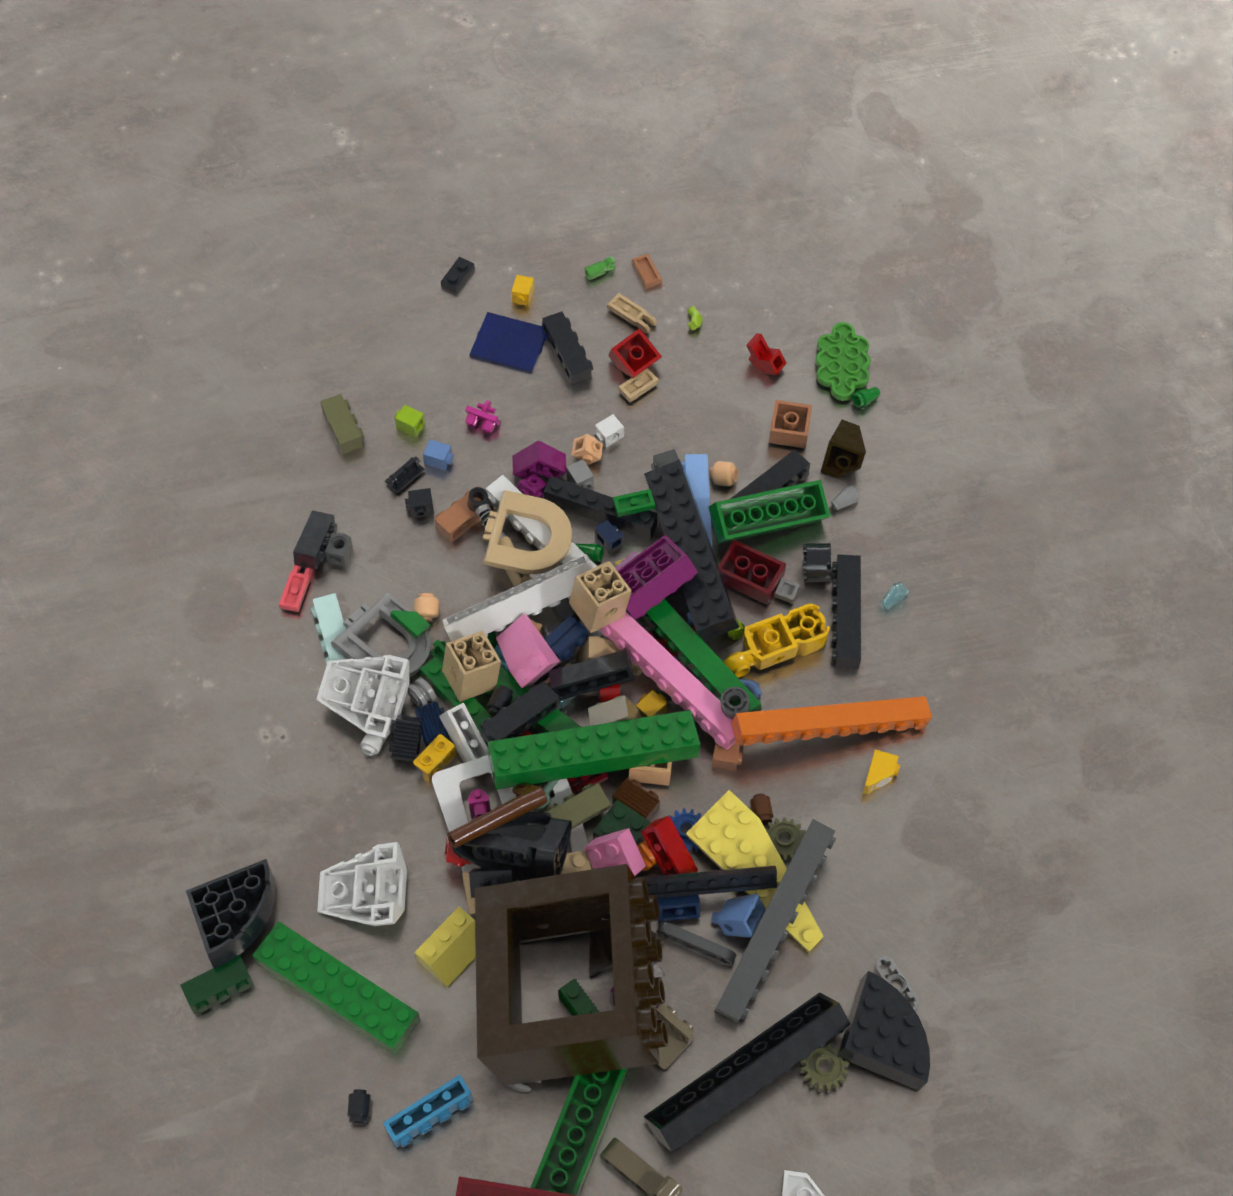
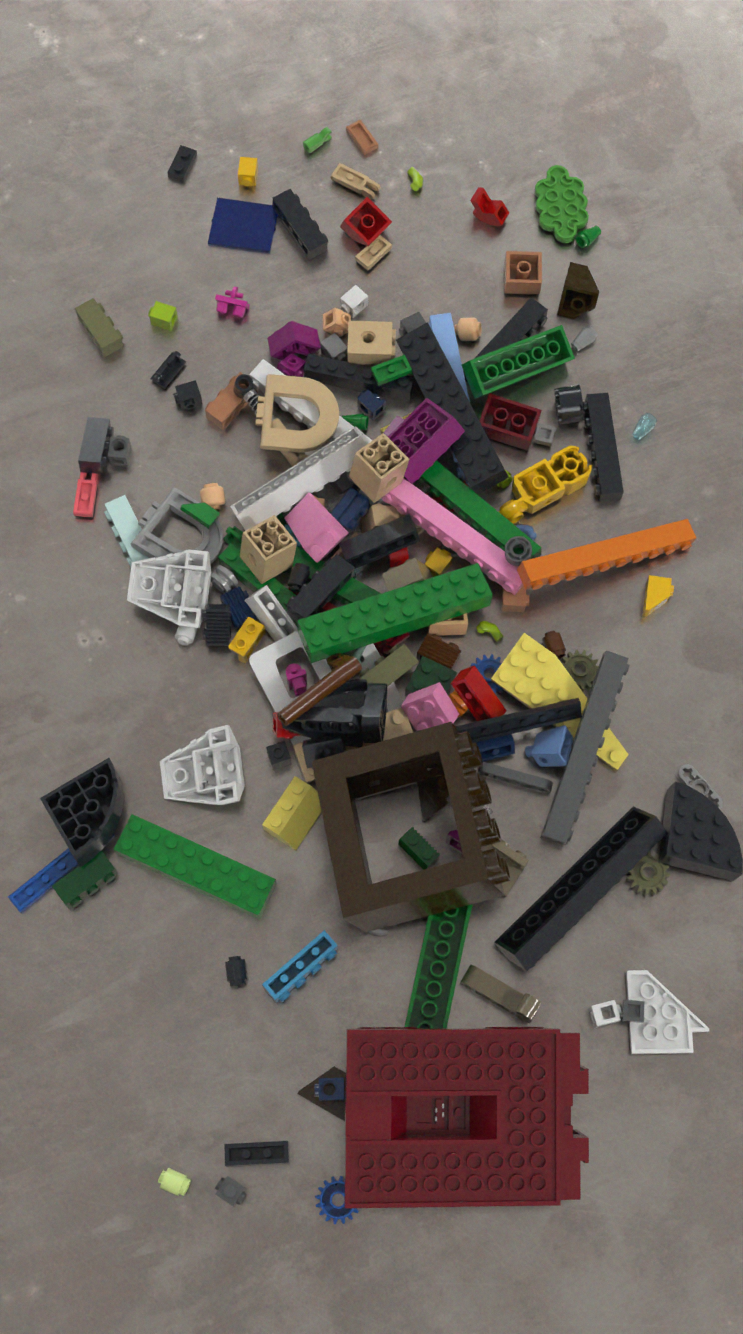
camera: 10 degrees left, 10 degrees up
medium blue brick [423,439,454,471] -> none
none -> blue tile [8,834,116,913]
none -> black brick [266,741,292,771]
none -> tan brick [347,321,396,367]
none -> lime arm [476,620,504,642]

